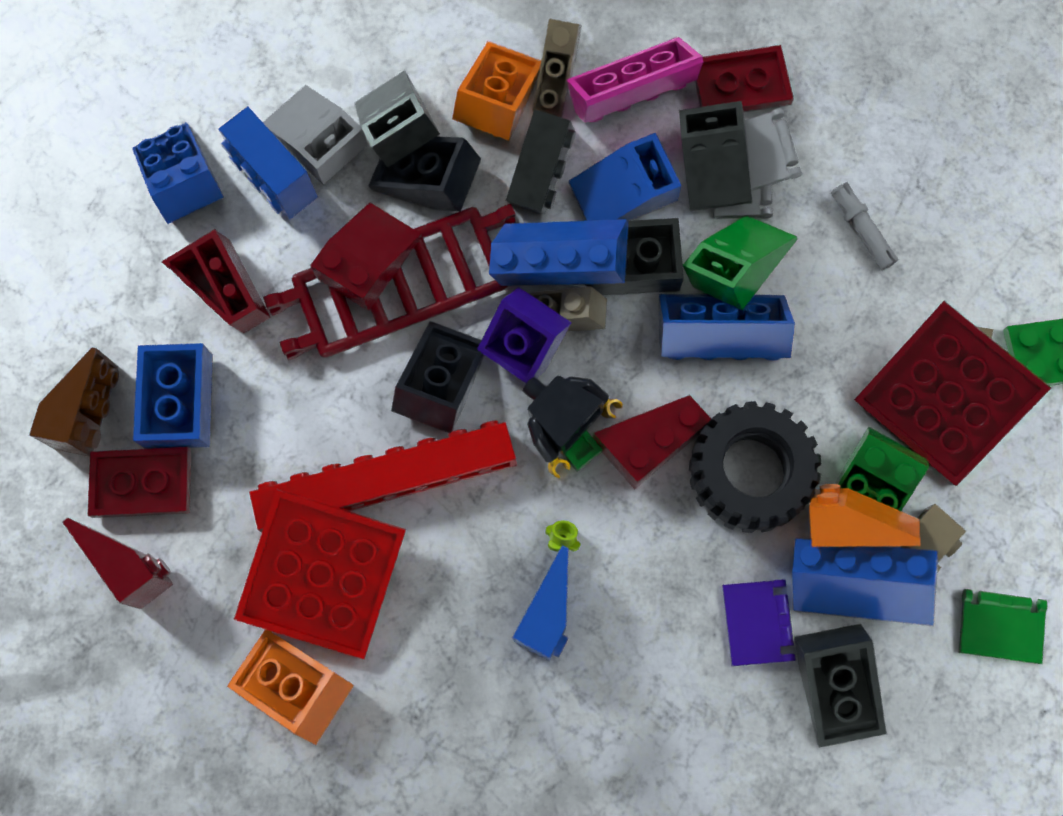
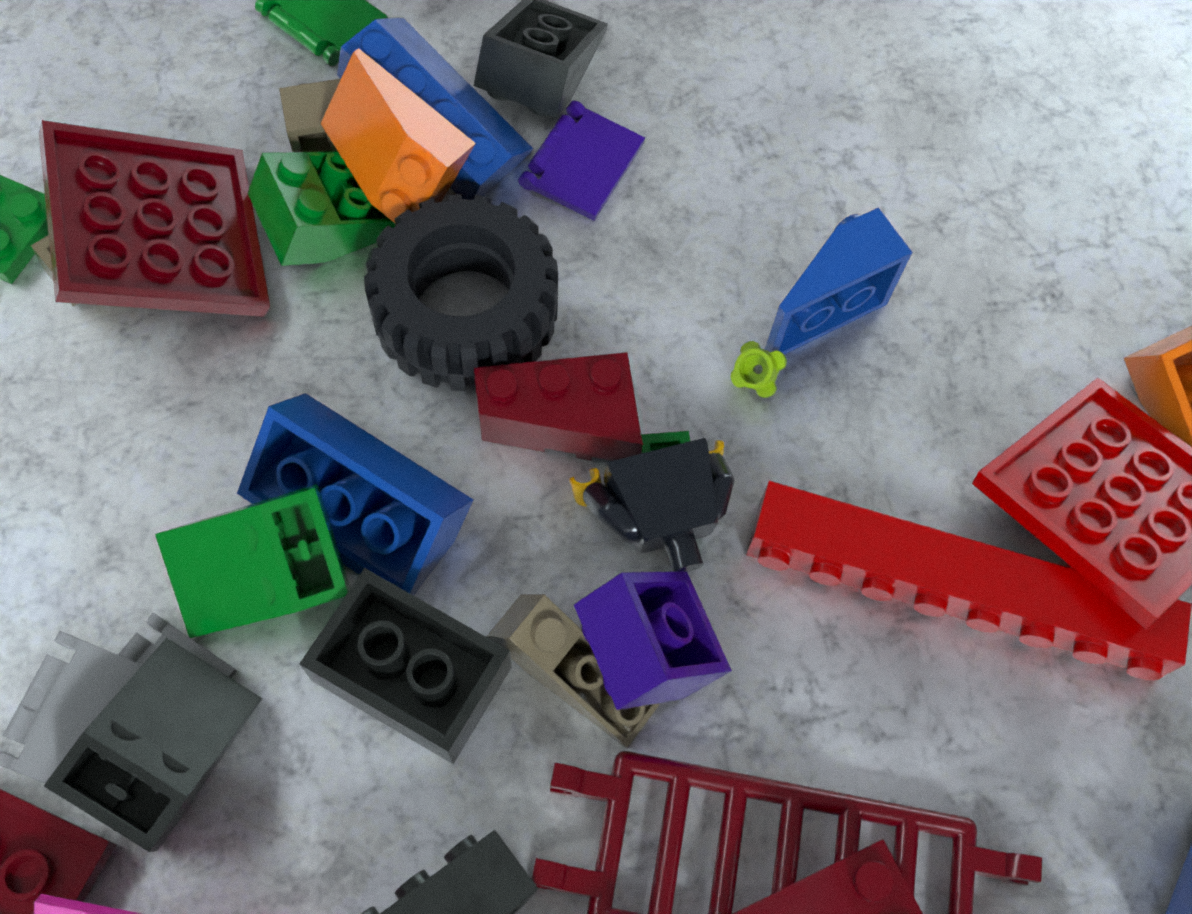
camera: 155 degrees left, 10 degrees down
black slope [391,321,484,433] -> none
blue slope [489,219,629,286] -> none
blue slope [569,132,682,221] -> none
light grey pin [831,182,899,271] -> none

